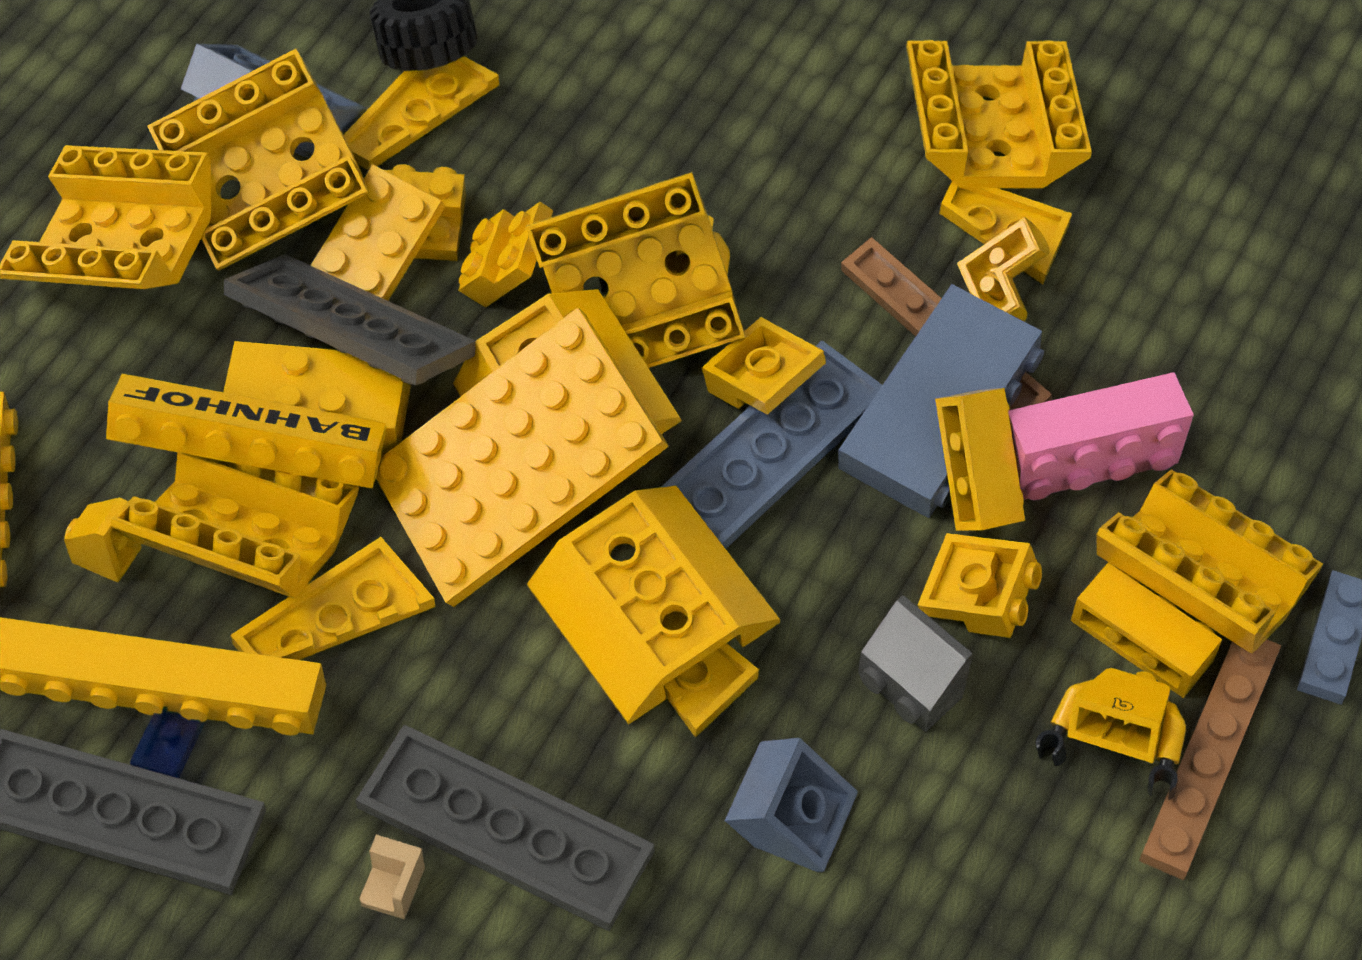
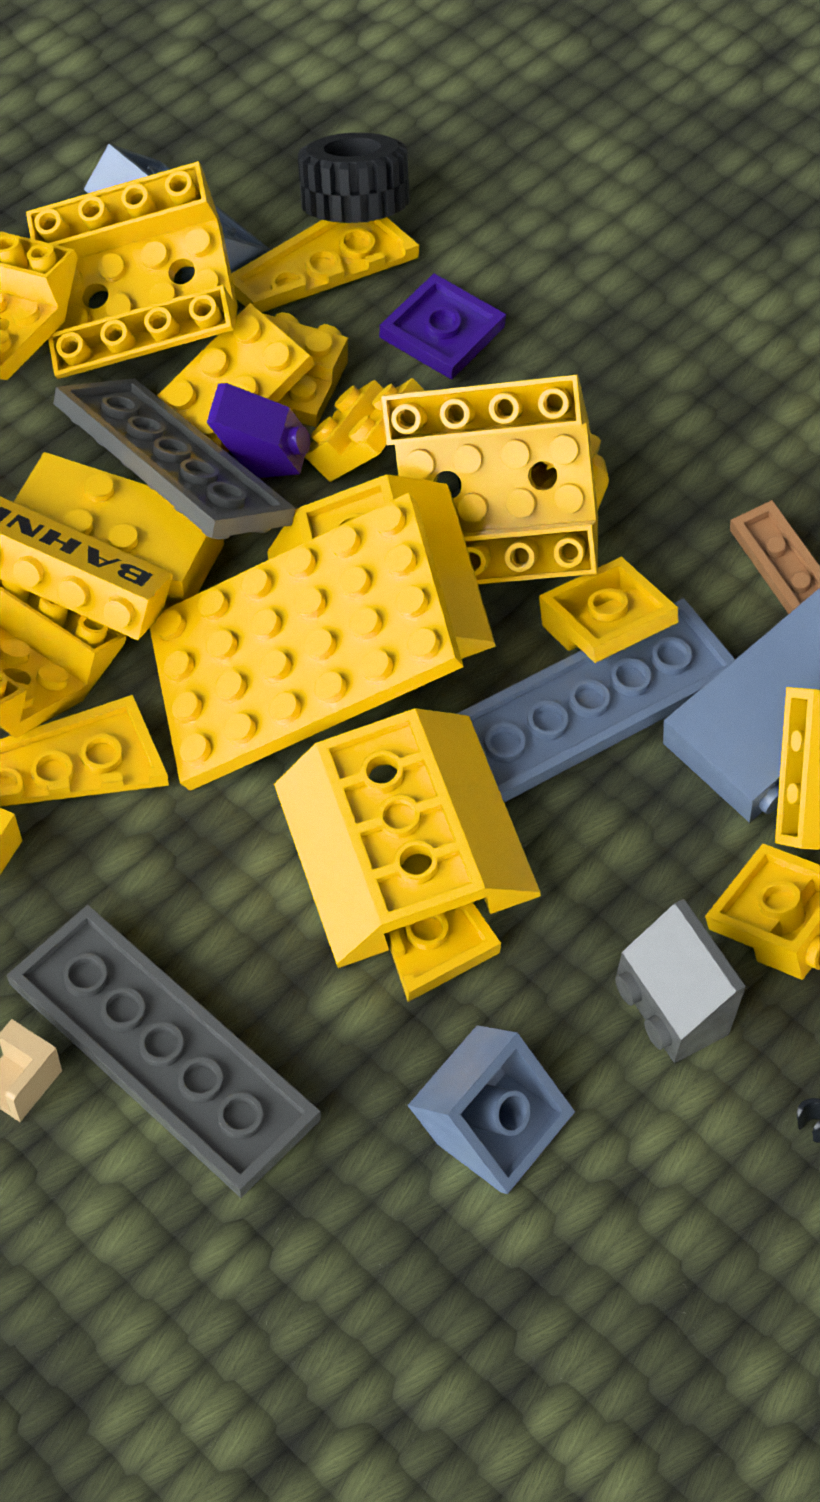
camera: 15 degrees right, 0 degrees up
none -> dark purple slope [206,383,311,478]
none -> dark purple plate [379,273,506,380]

